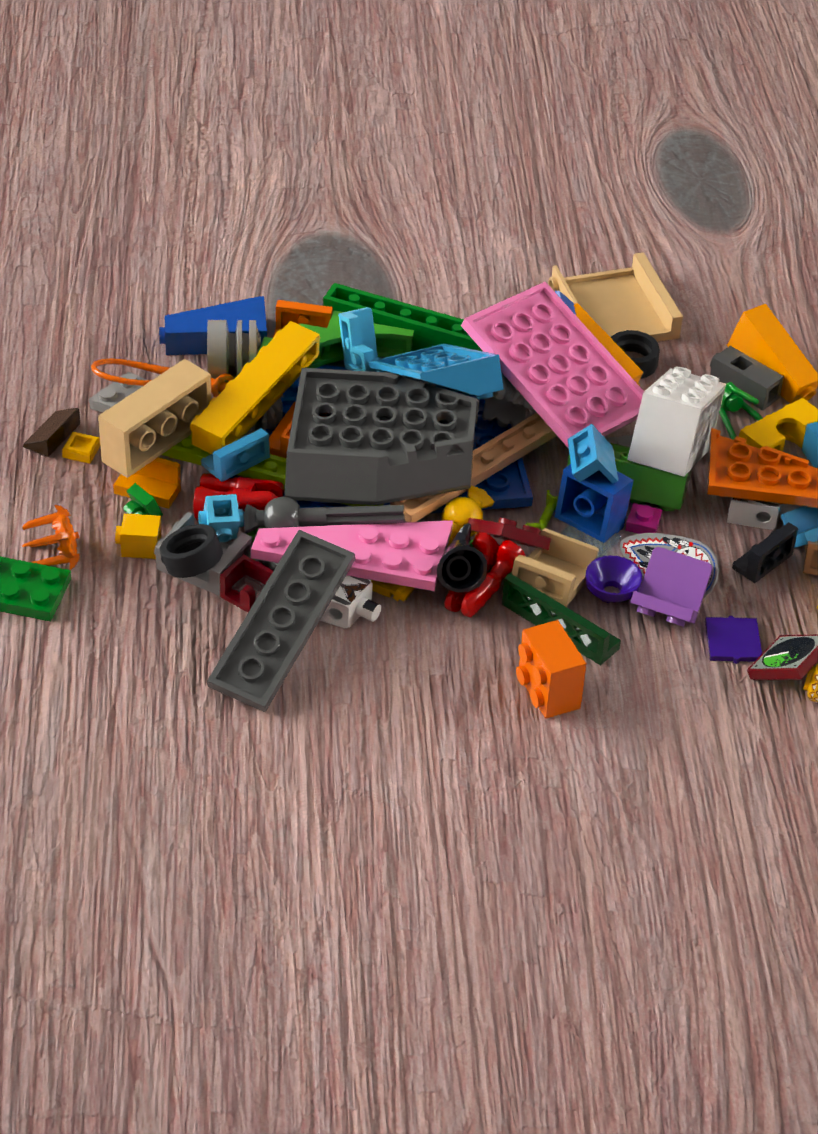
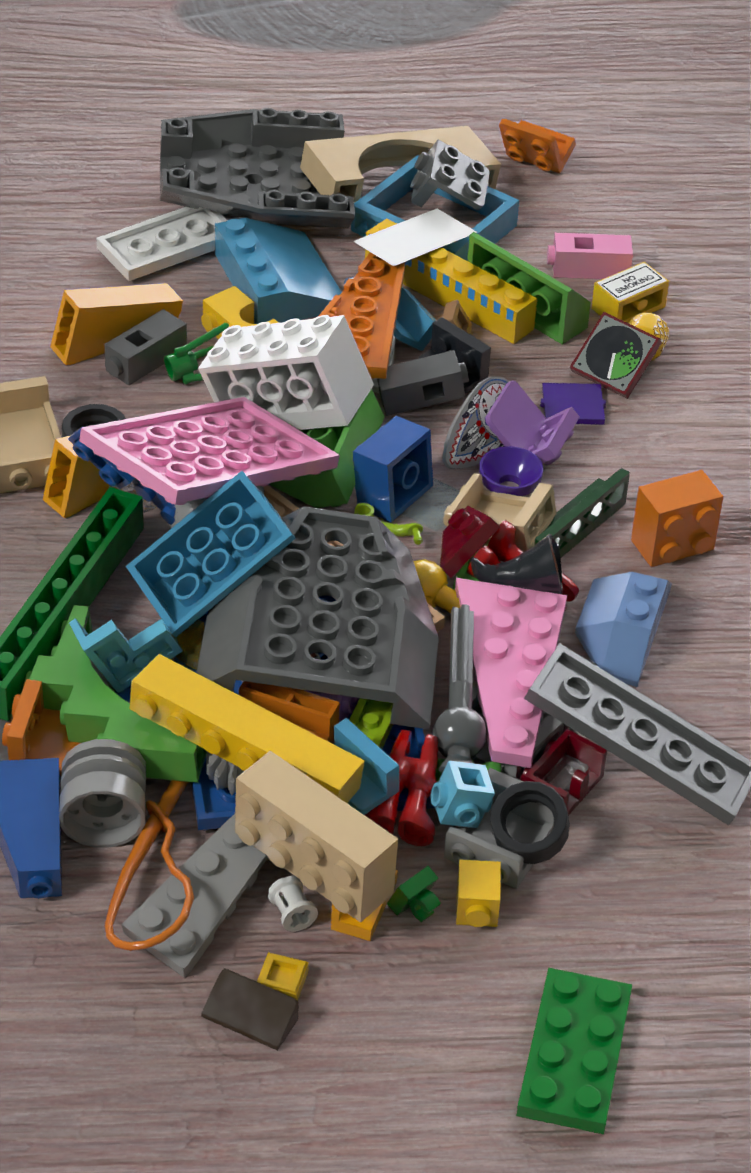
camera: 90 degrees left, 0 degrees up
orange piece [22,505,80,569] -> none
dark azure panel [567,424,618,484] -> none
none -> dark grey brick [377,350,469,416]
none -> medium blue wedge [575,572,672,687]

